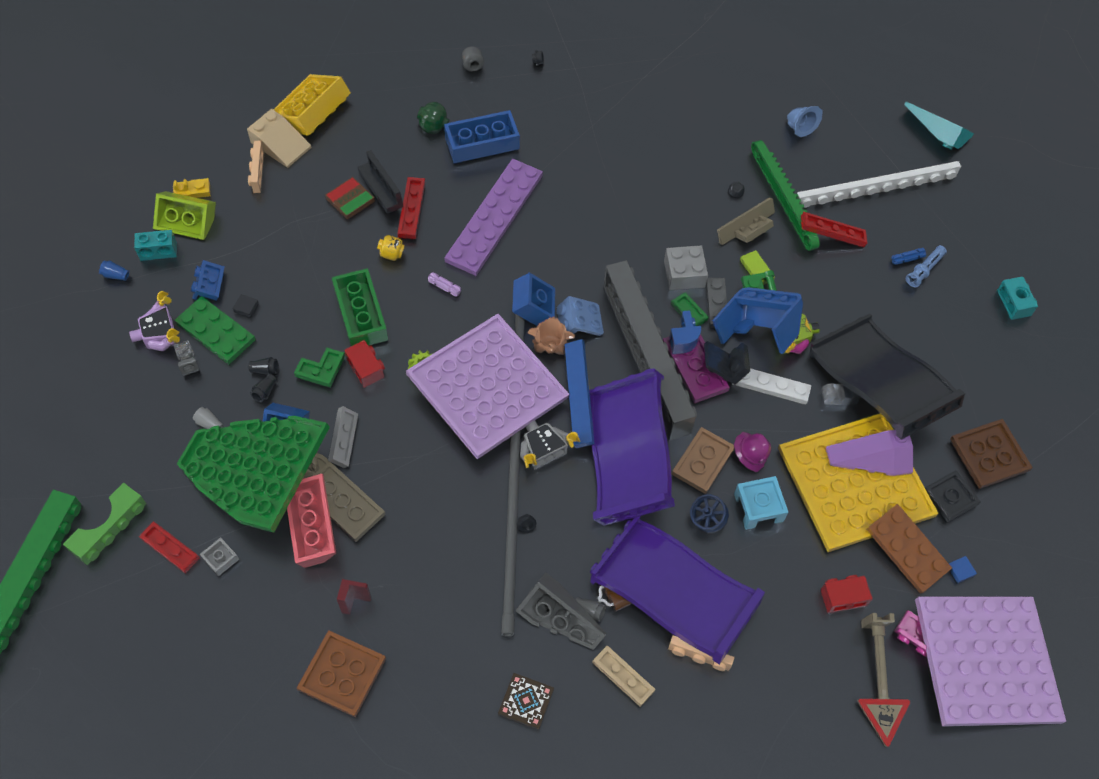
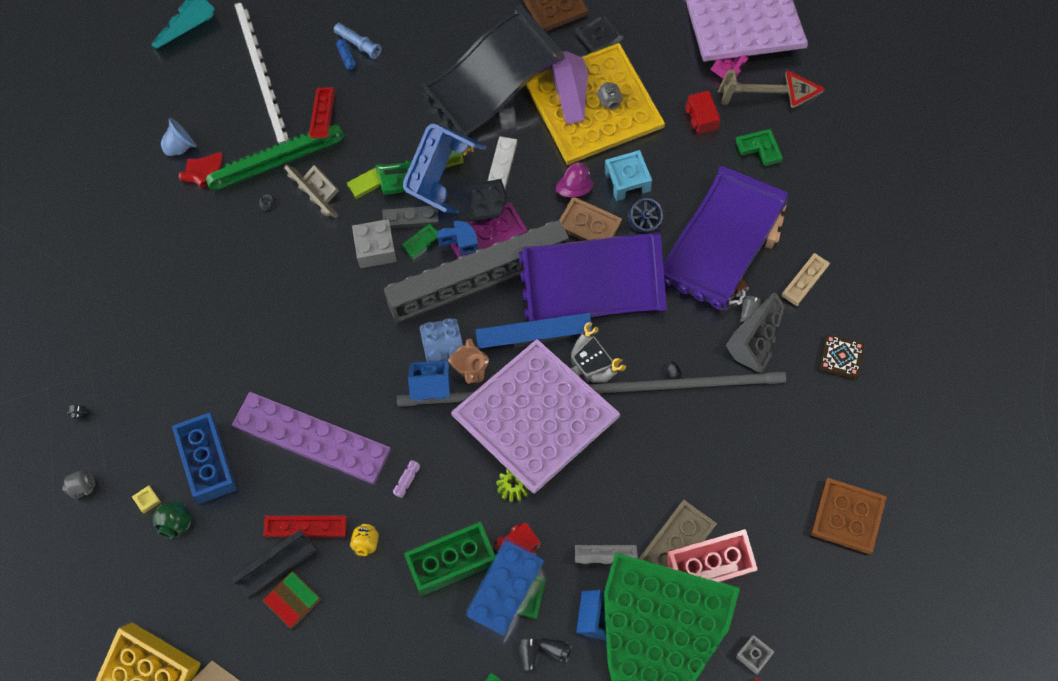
camera: 90 degrees left, 5 degrees up
dark red panel [337,579,371,615] -> none
dark orange plate [866,504,952,594] -> none
blue tile [949,556,977,584] -> none
none -> light yellow tile [132,485,161,514]
none -> red arm [179,152,222,188]
none -> blue brick [466,537,544,635]
none -> dark grey head [597,82,623,110]
none -> green plate [736,129,783,166]

